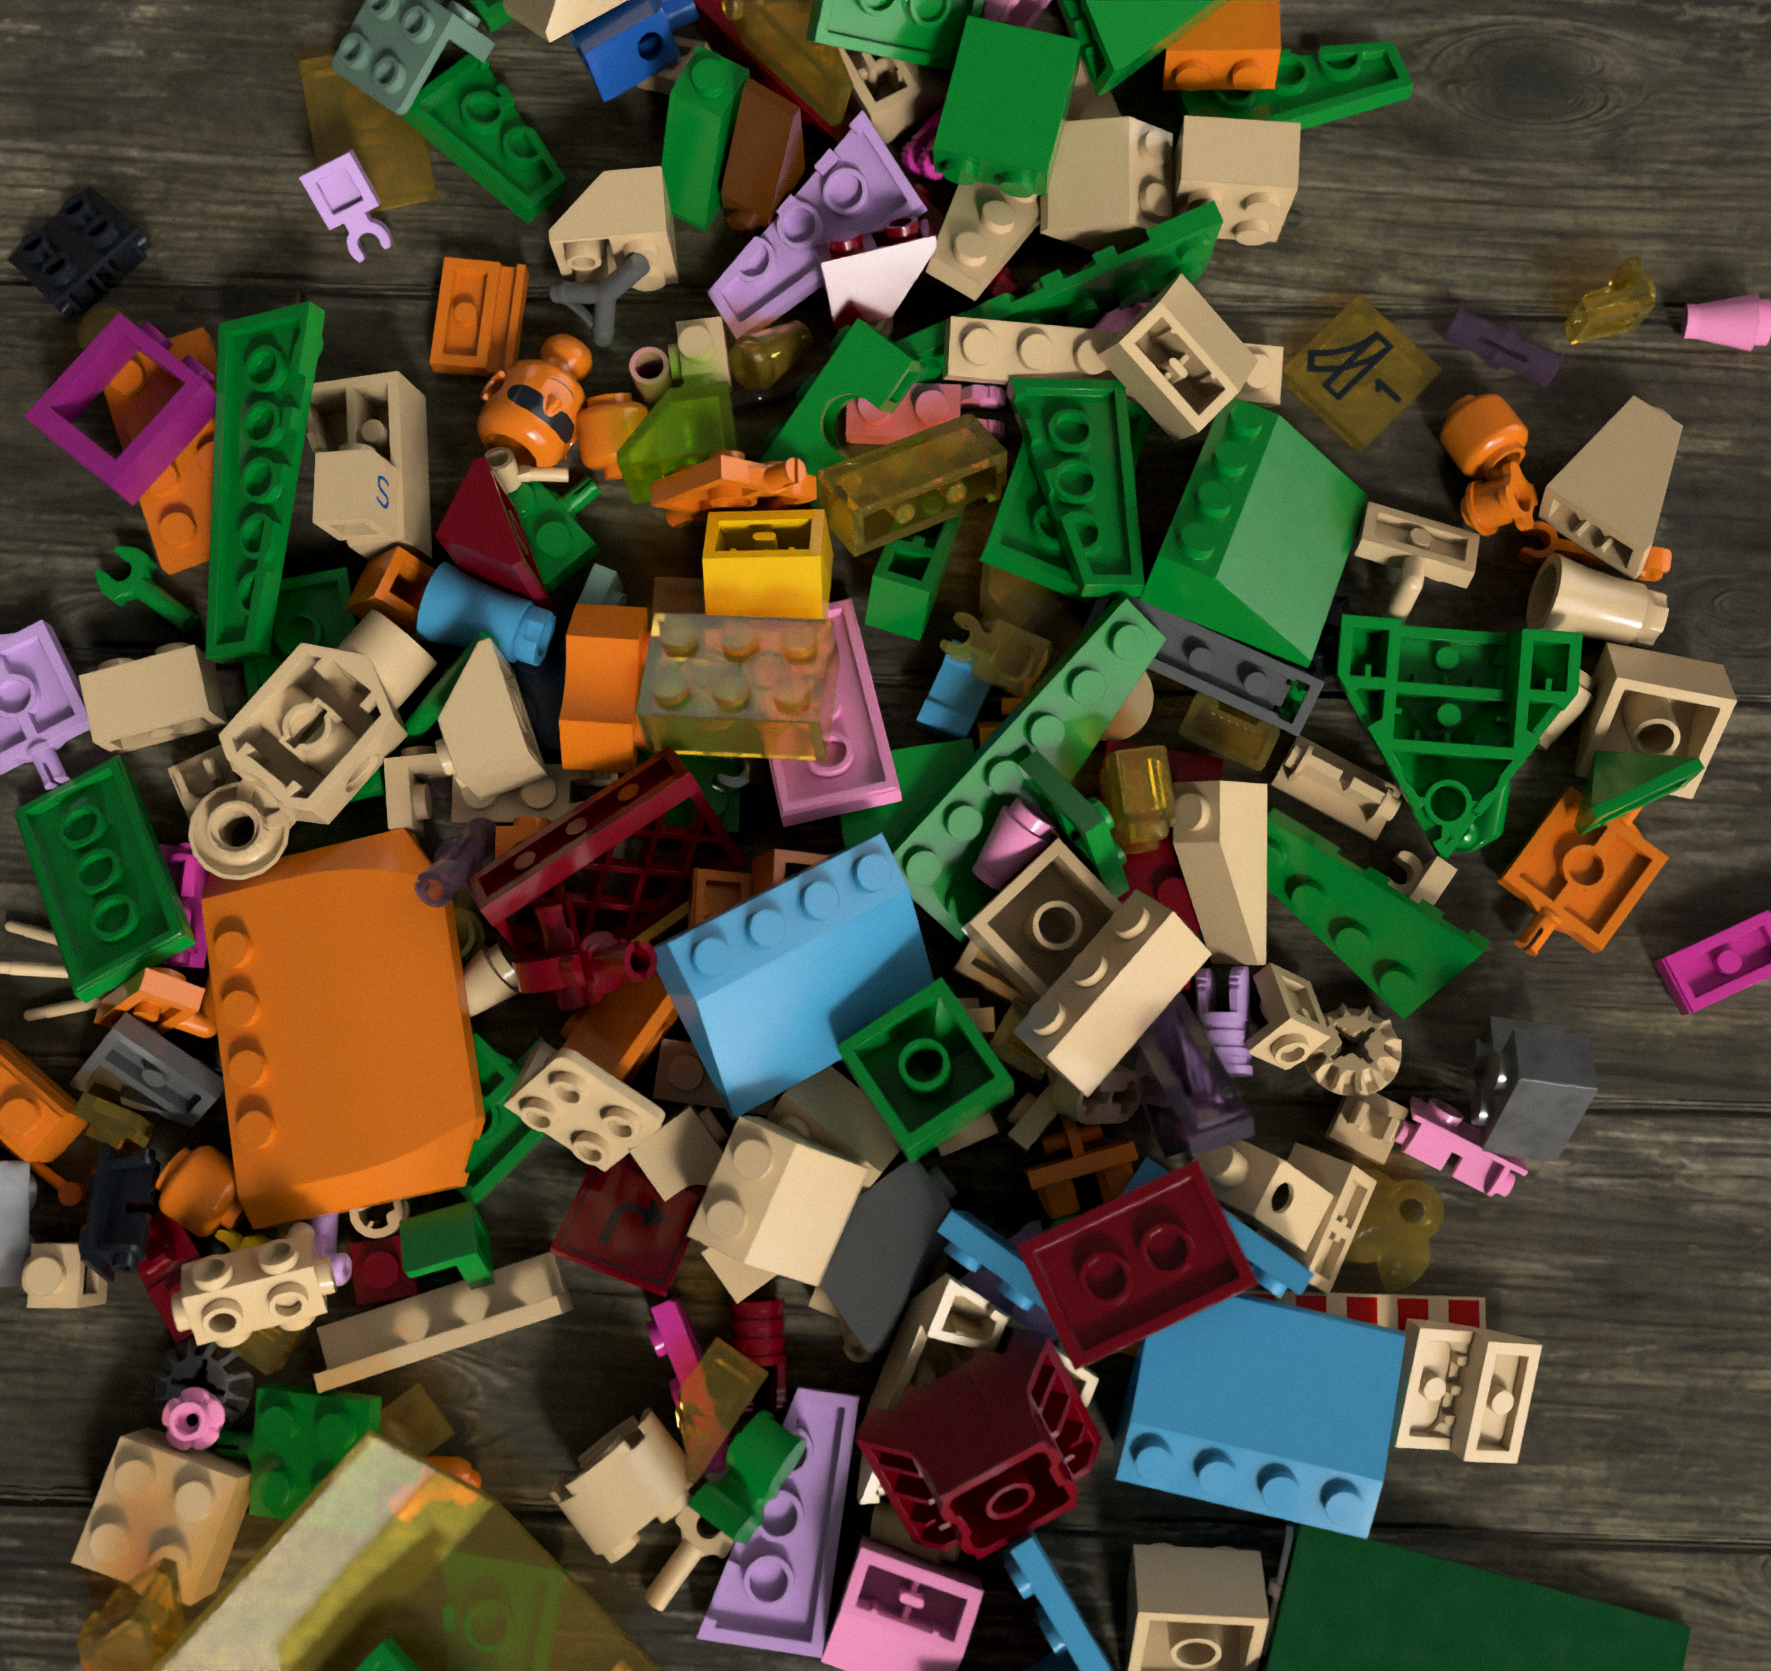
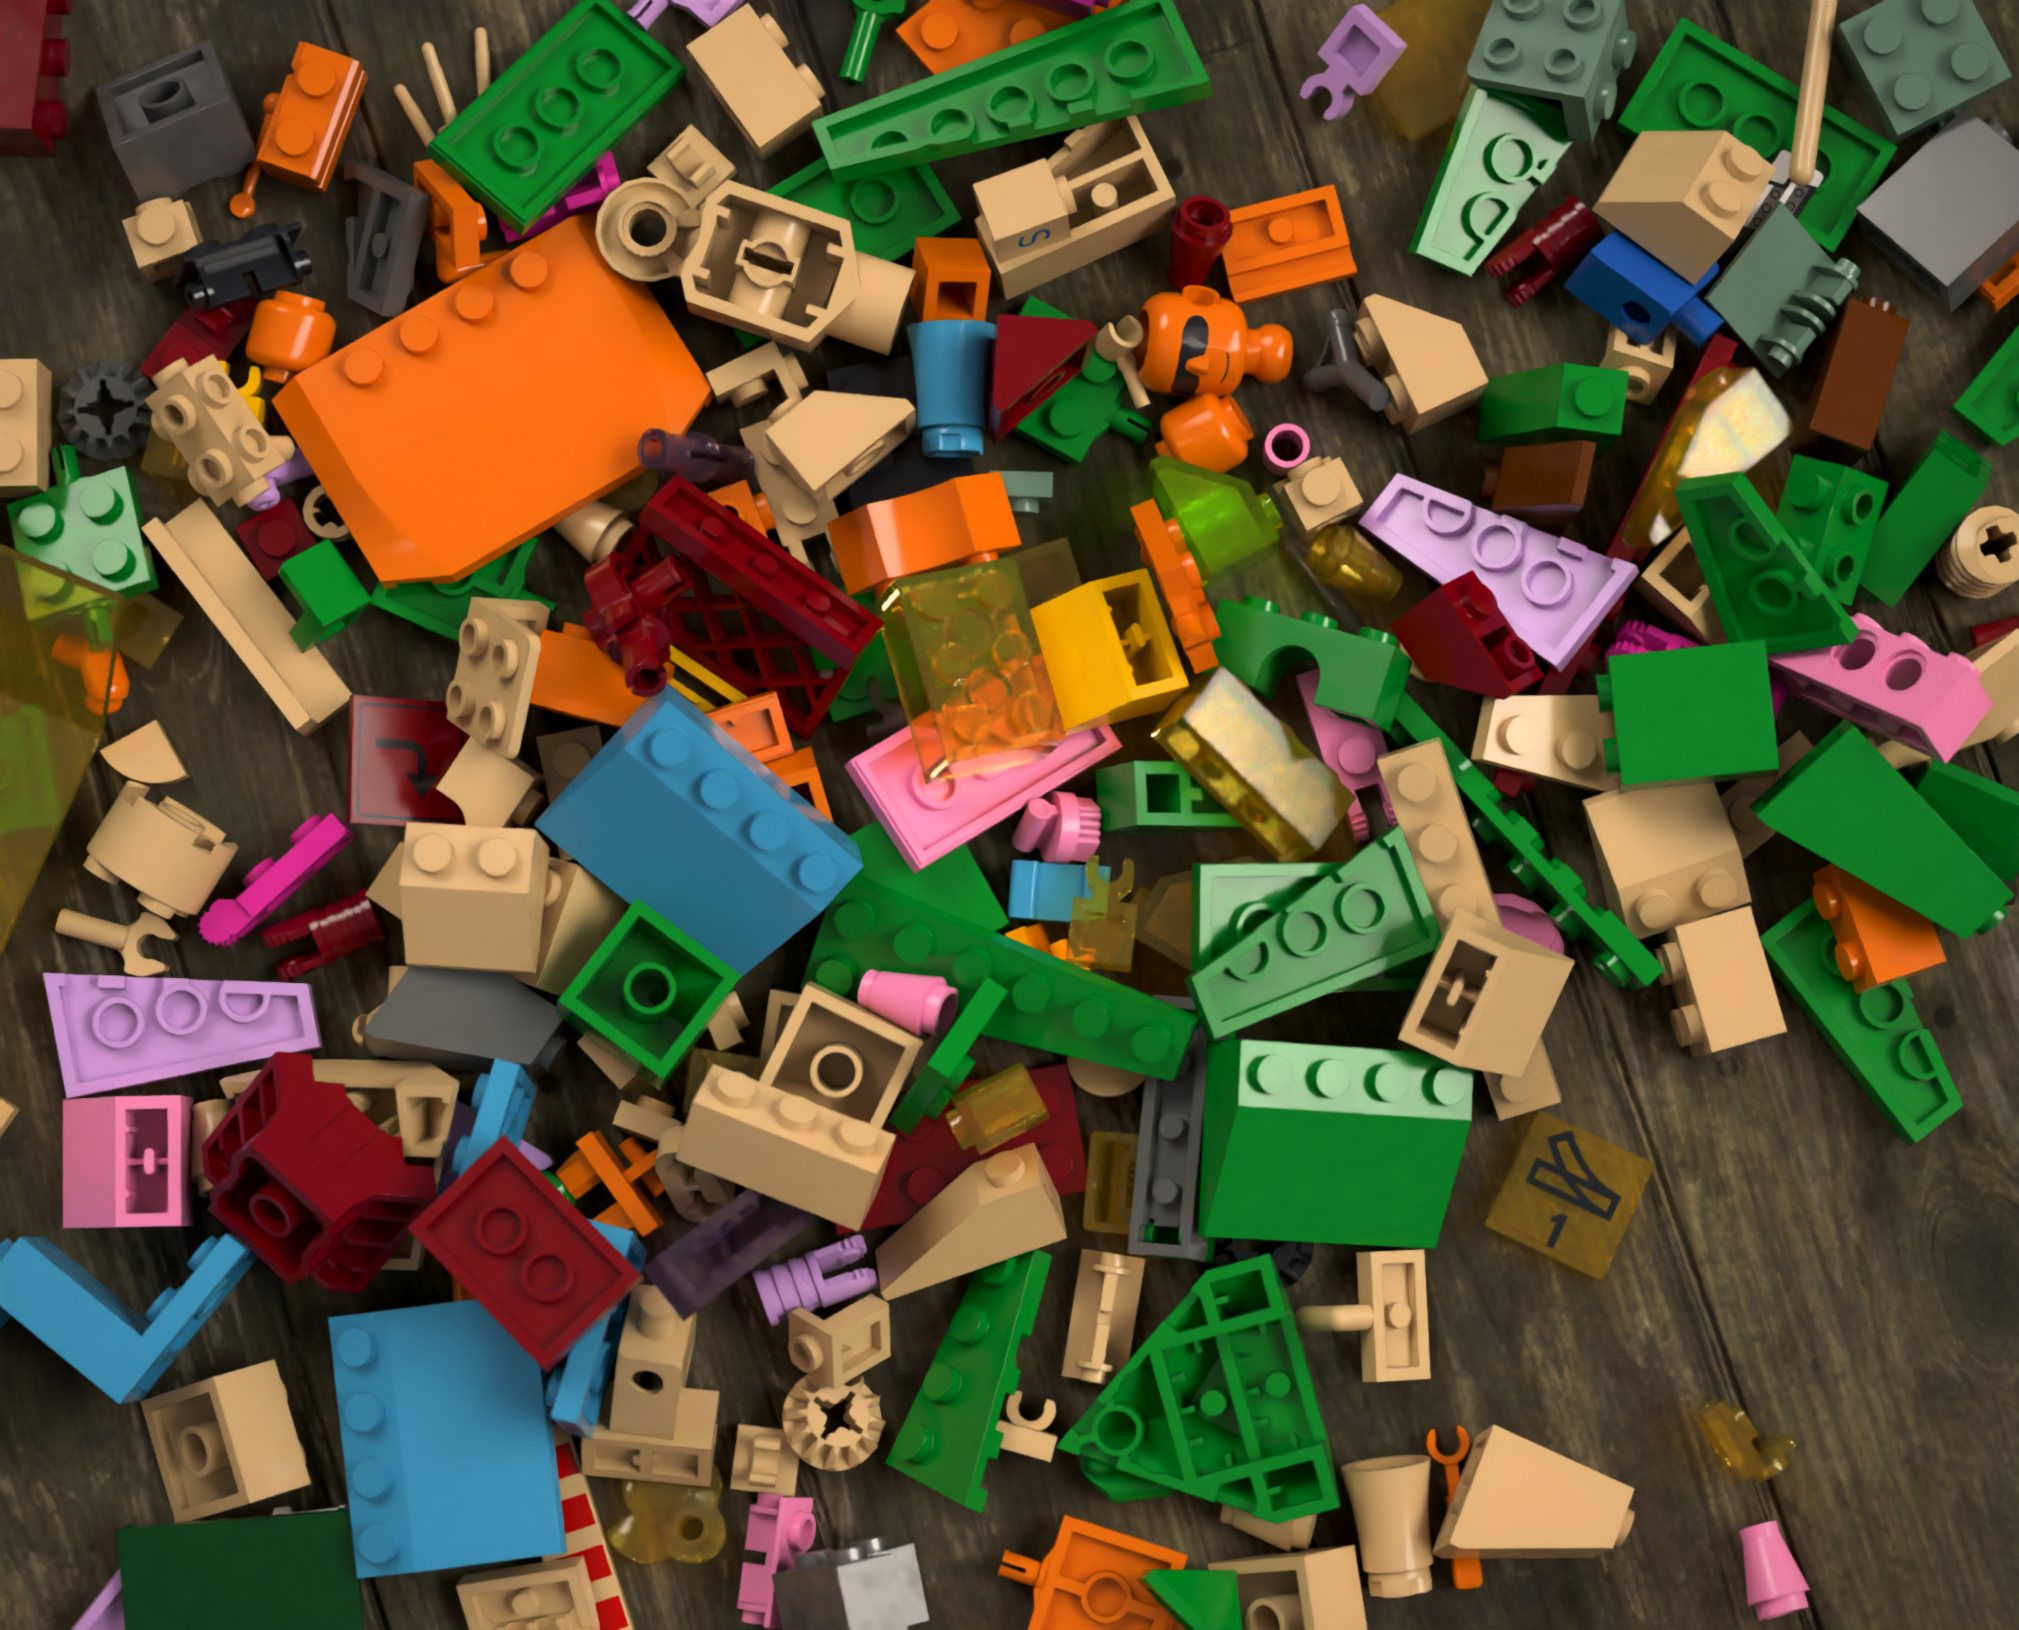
camera: 65 degrees right, 5 degrees up
clear yellow plate [72,1092,156,1150] -> none
bright pink plate [162,1387,225,1451] -> none
green bar [388,630,500,758] -> none
clear yellow slope [675,1337,769,1484] -> none
green leg [687,1409,807,1544] -> none
orange head [1440,394,1528,481] -> none
clear purple pin [1443,307,1564,388] -> none
orange brick [1461,461,1538,537] -> none
none -> tan tile [100,720,189,785]
none -> bright pink piece [1012,791,1102,864]
none -> dark red cone [1167,196,1233,290]
none -> dark red hinge [1483,194,1605,309]

